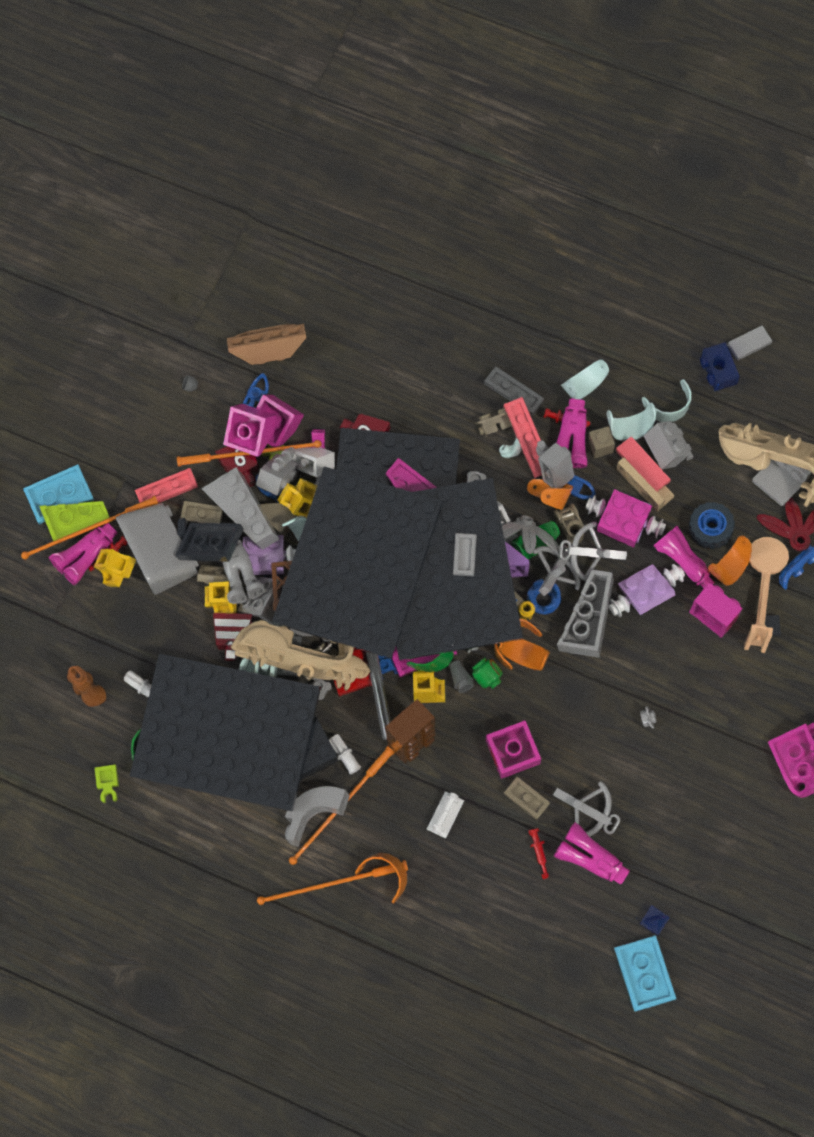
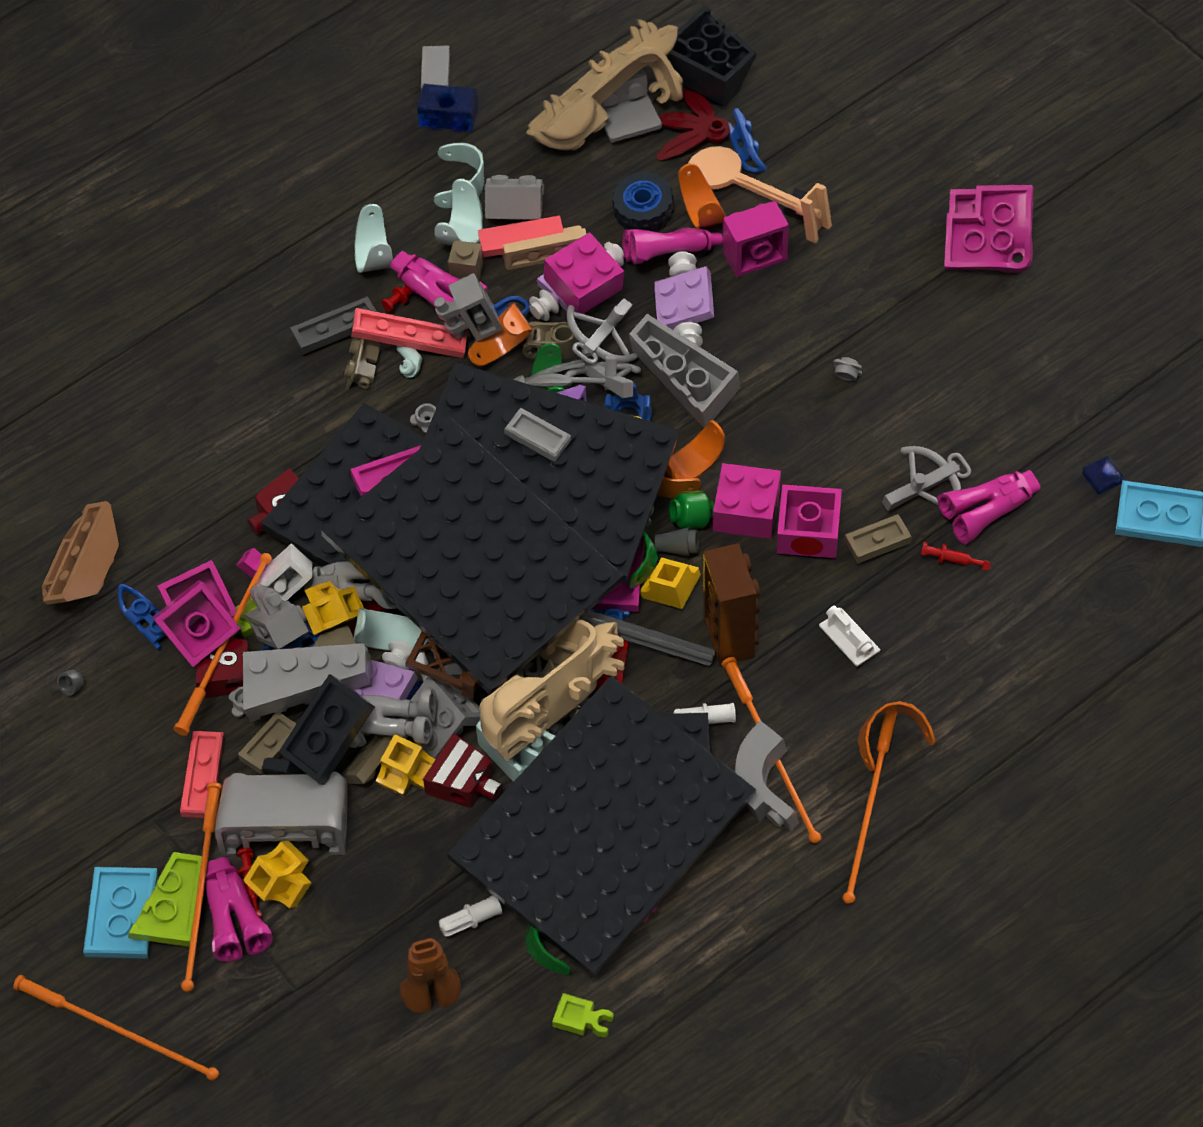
camera: 65 degrees left, 15 degrees down
none -> dark pink brick [713,463,781,539]

